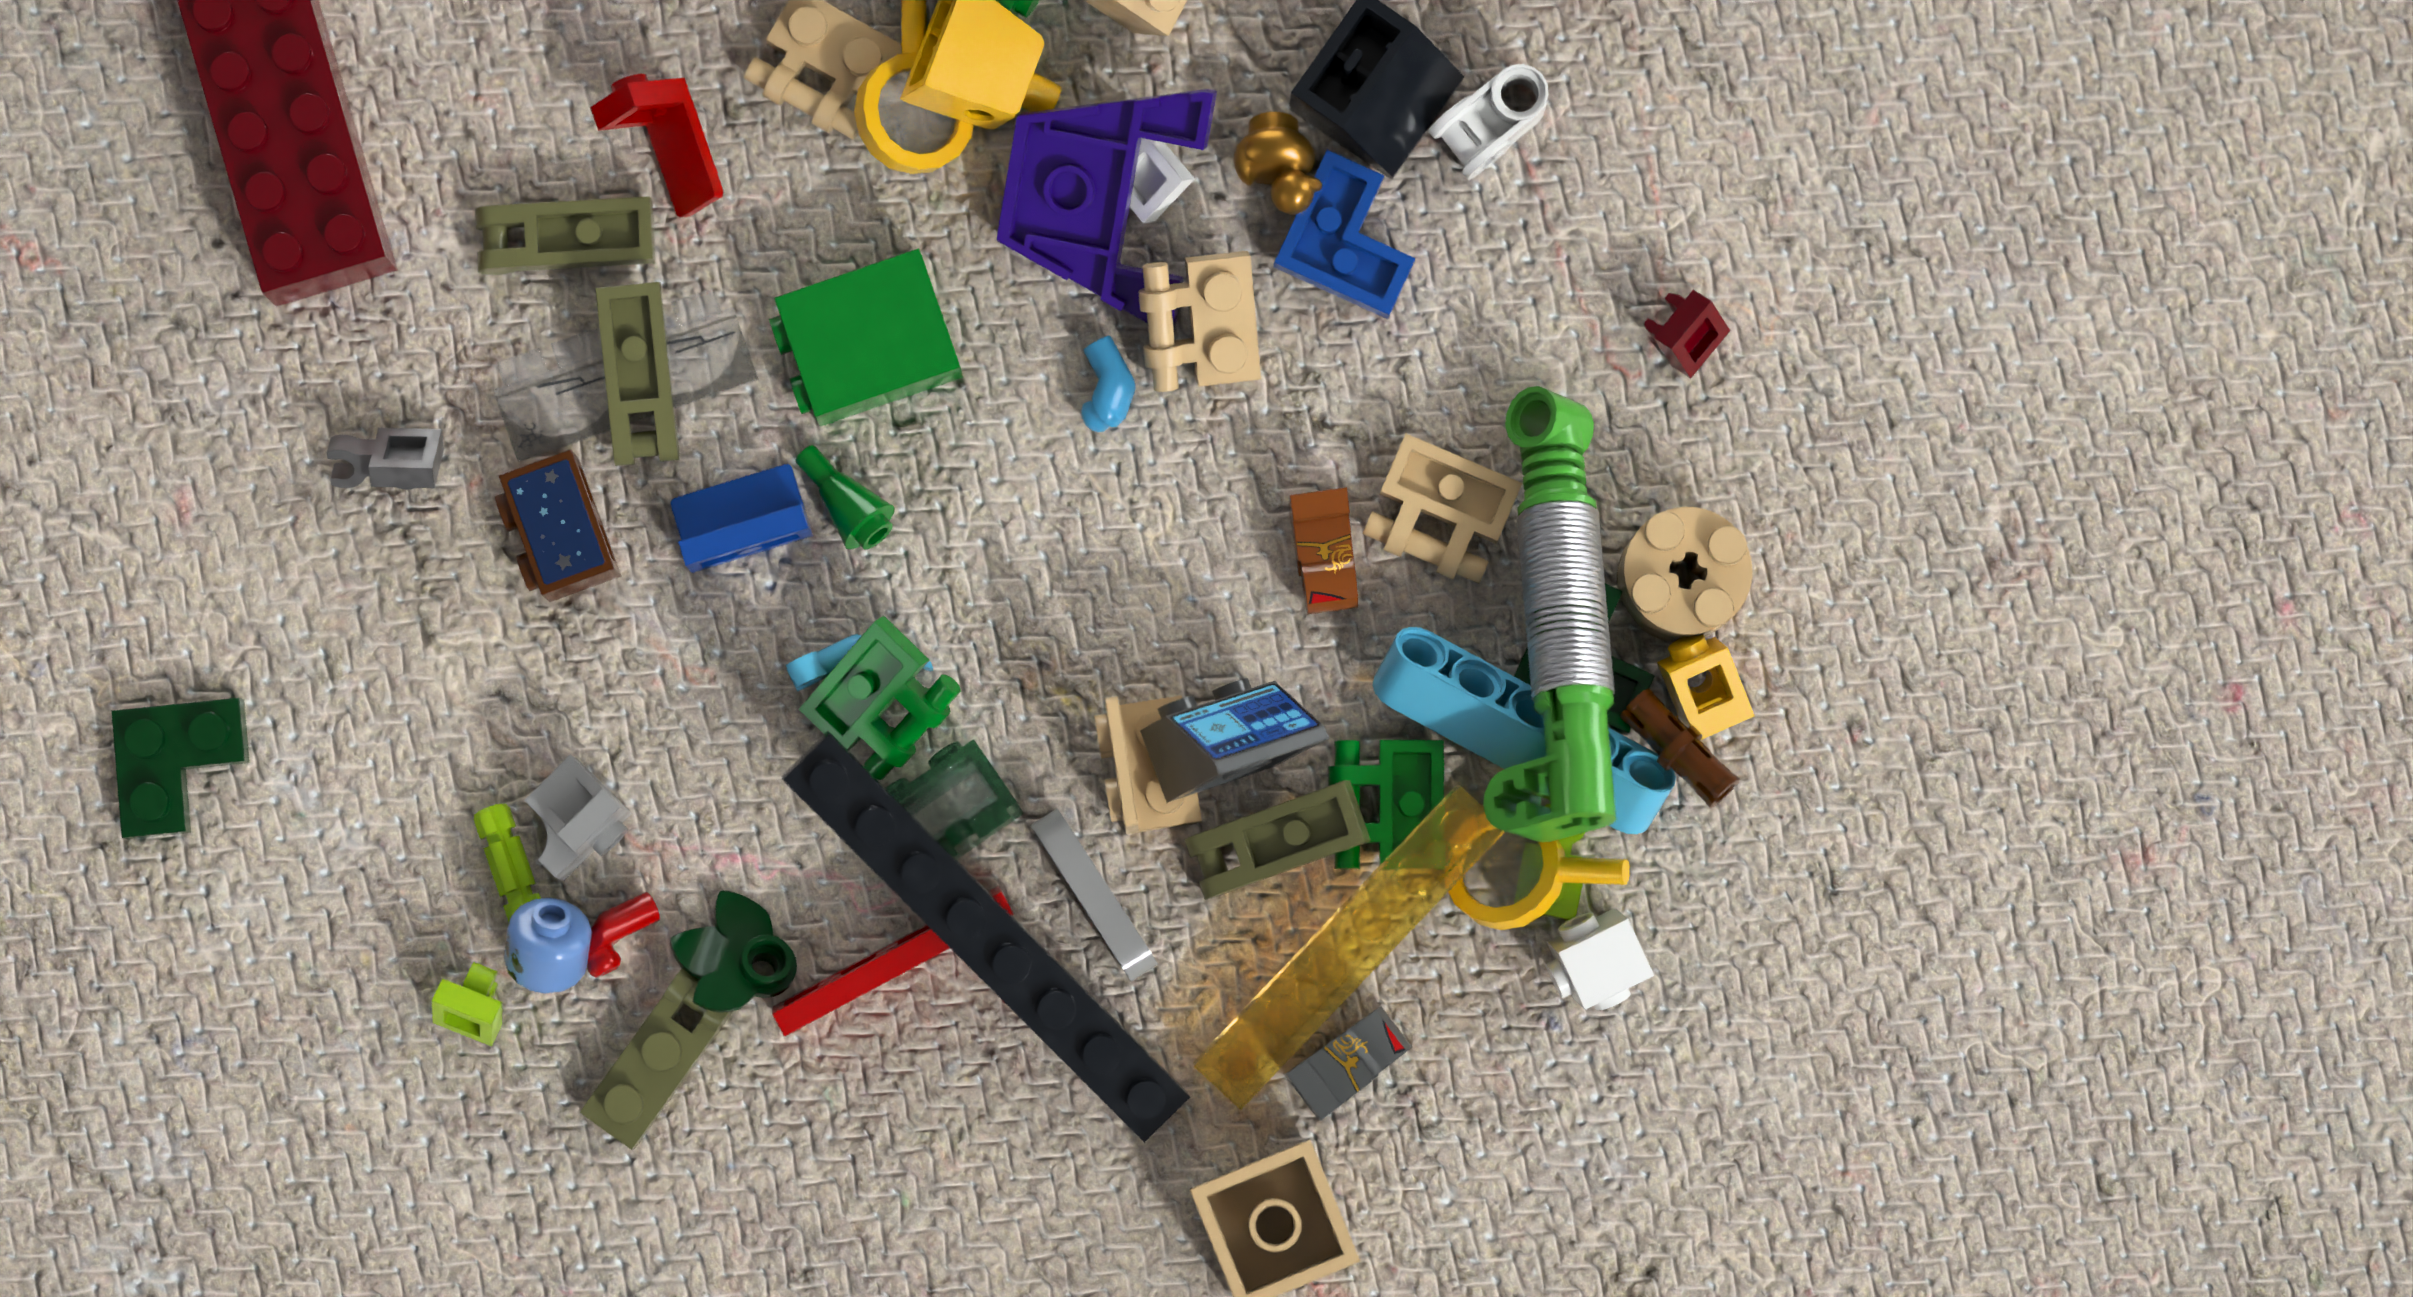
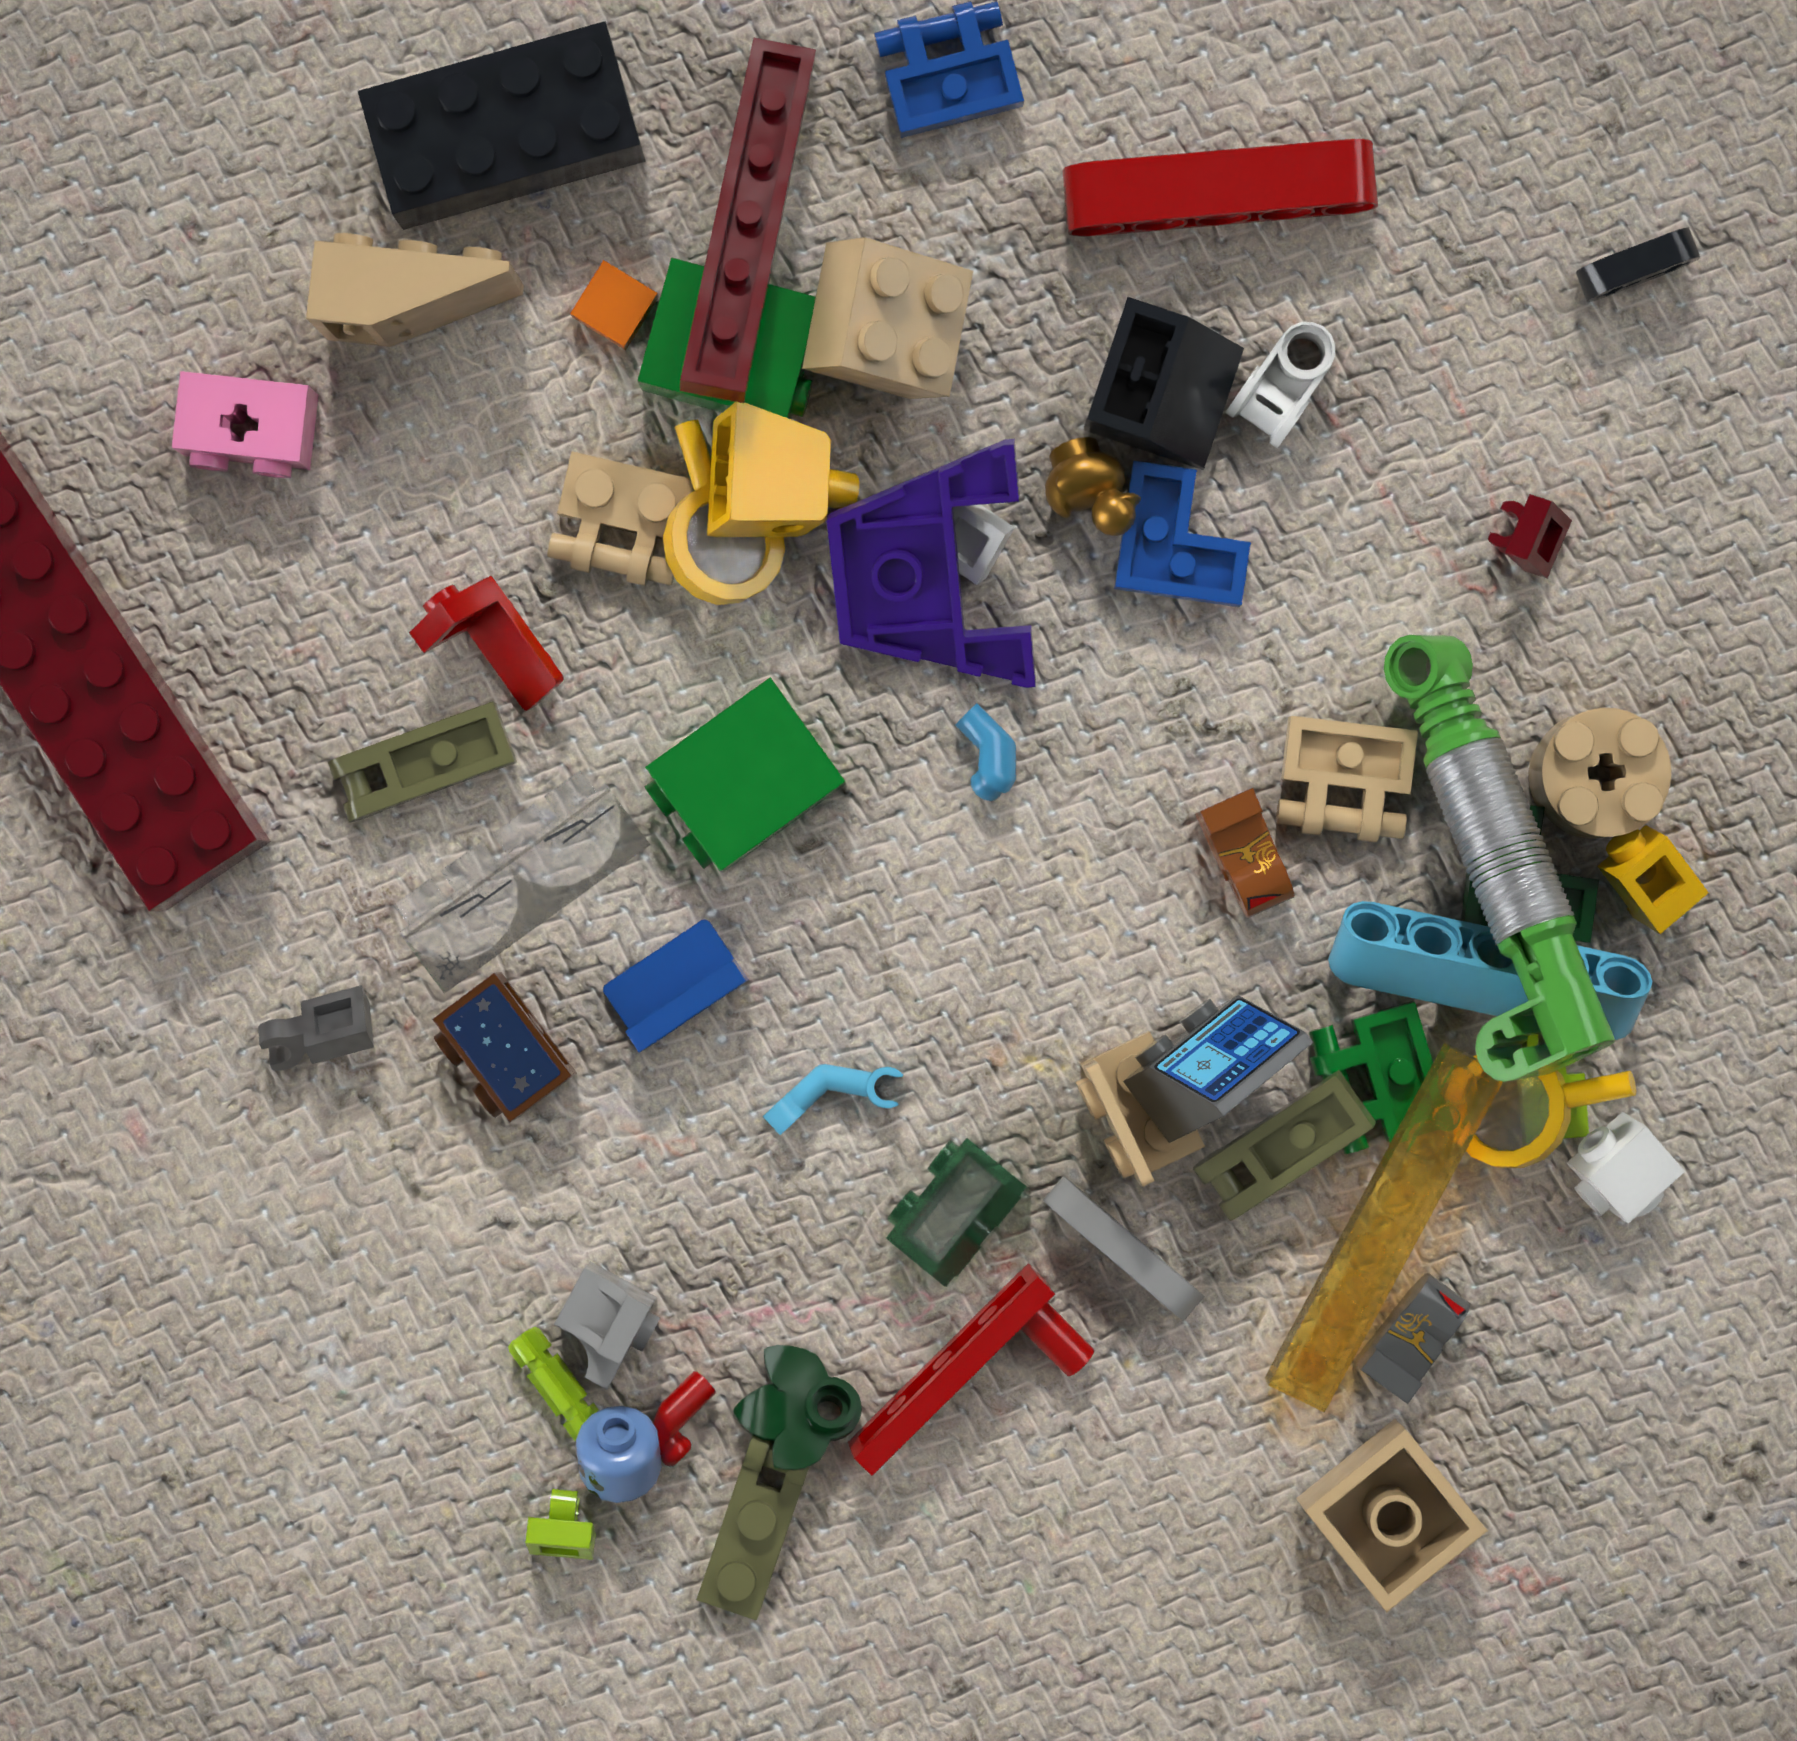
camera: 10 degrees left, 5 degrees up
dark green plate [111,698,250,839] -> none
olive plate [595,282,679,466] -> none
black plate [781,731,1190,1142] -> none
green cone [795,445,895,550] -> none
green plate [798,616,961,780] -> none
tan plate [1138,251,1261,392] -> none
reddish brown pin [1620,688,1740,808] -> none
none -> black beam [1576,227,1700,302]

